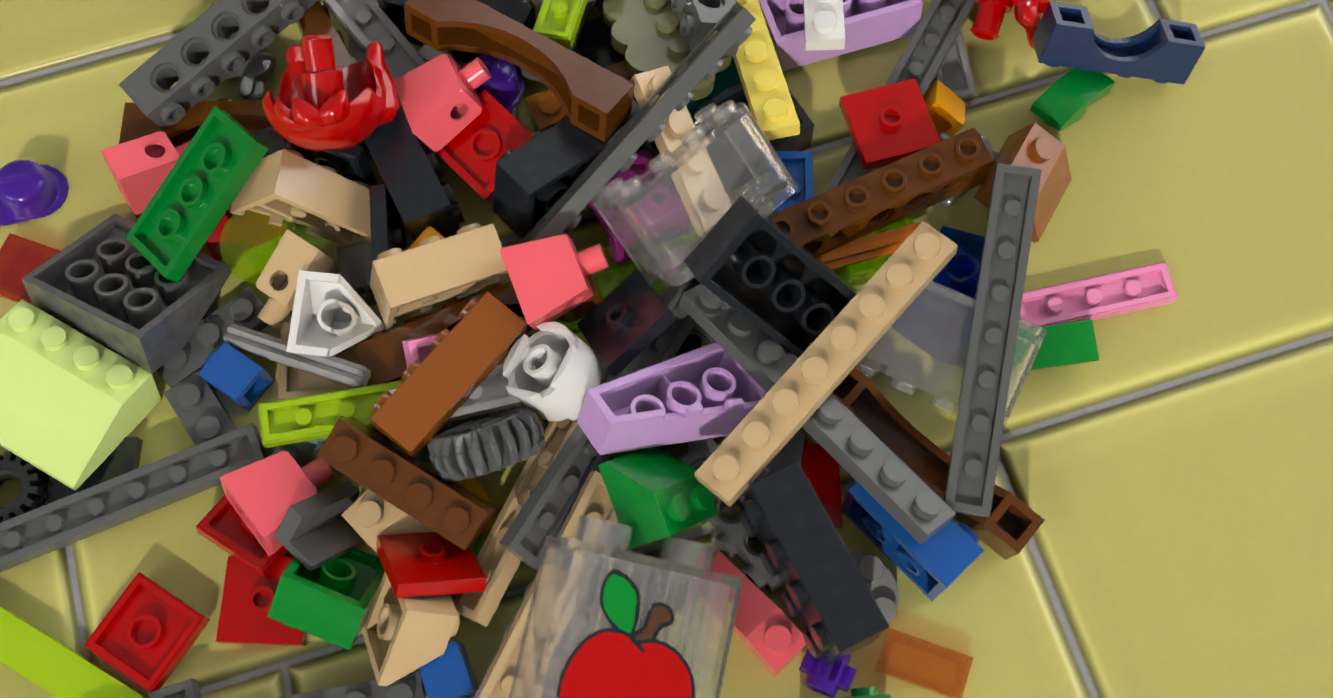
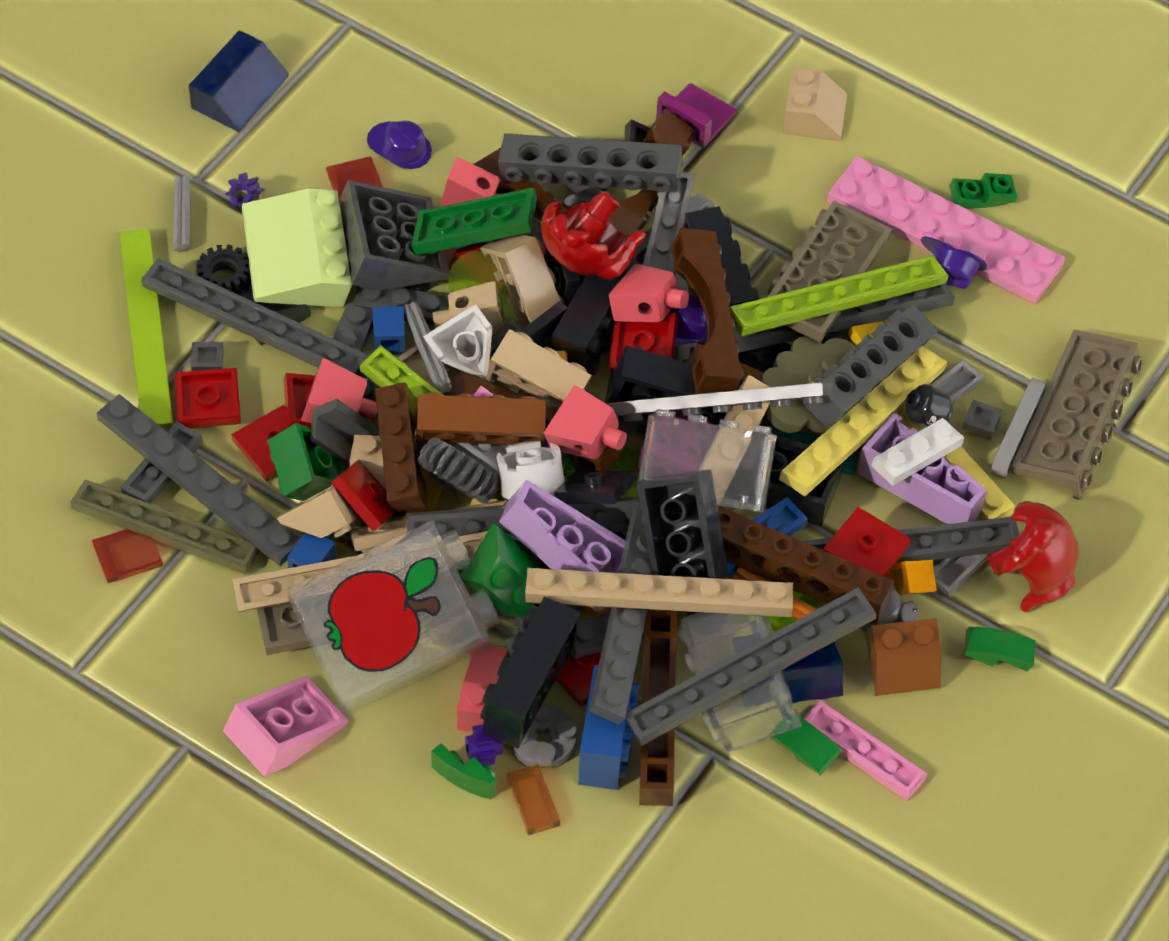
camera: 45 degrees right, 15 degrees down
dark blue arch [1032,1,1206,85] -> none
none -> flat silver plate [191,342,224,371]

